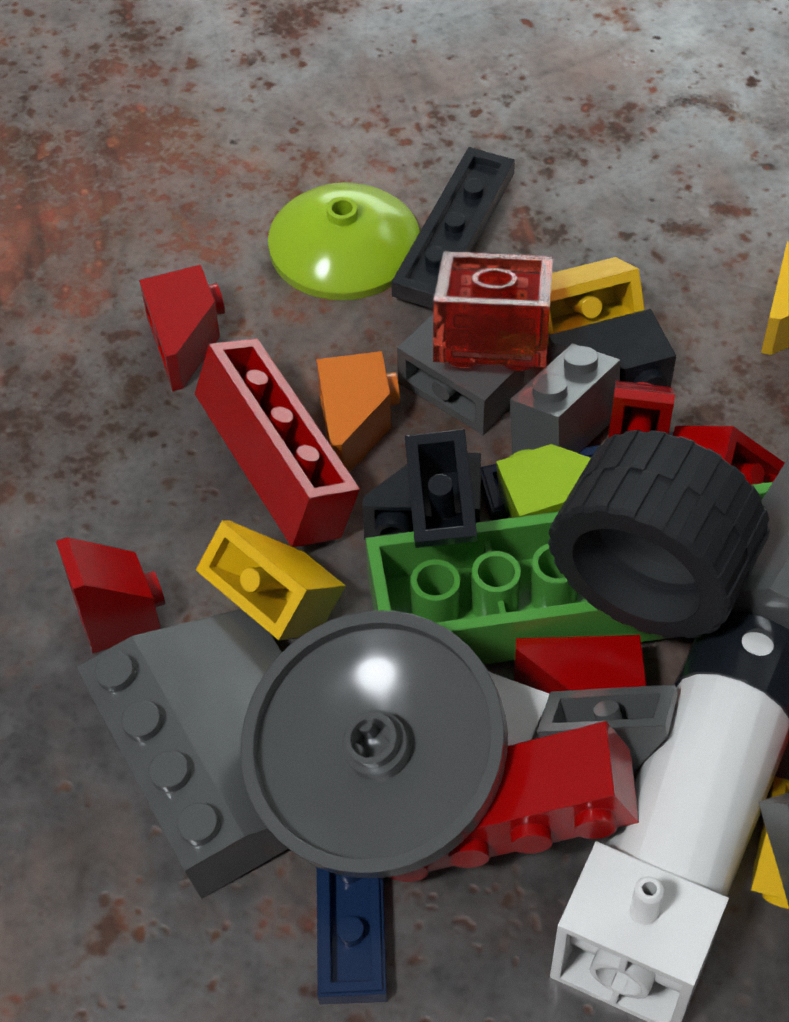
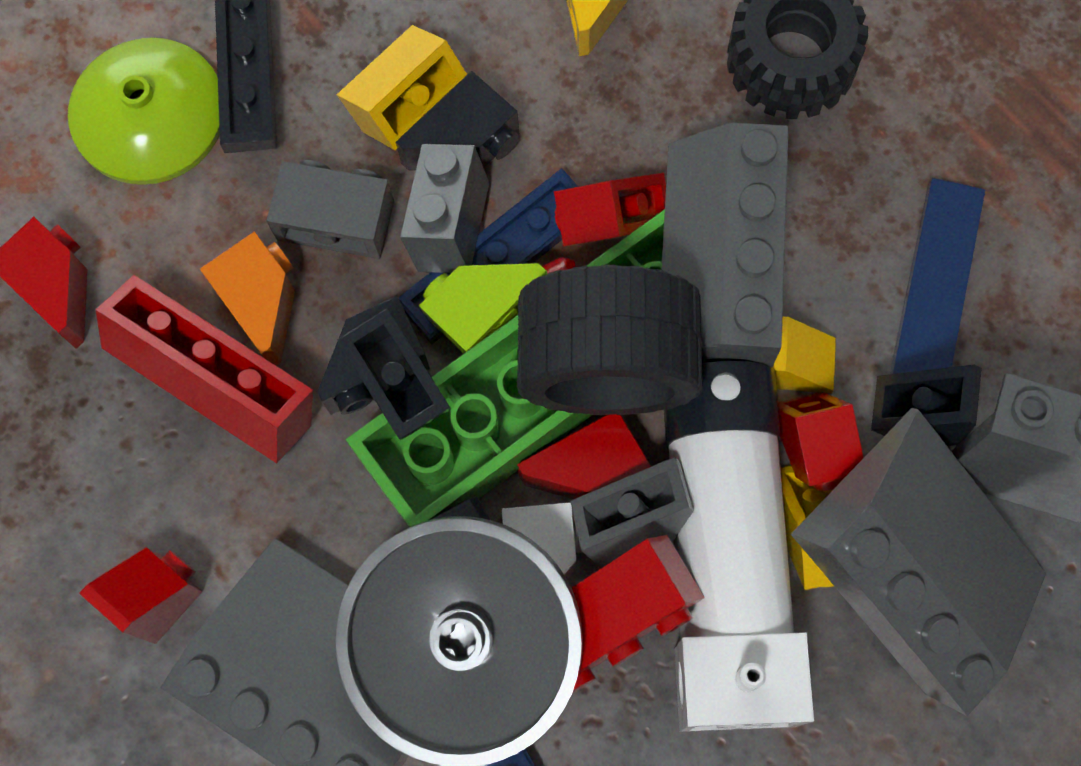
camera: 25 degrees left, 20 degrees up
yellow slope [196,520,346,640] -> none
clear red slope [433,251,553,371] -> none
red slope [608,380,675,438] -> none

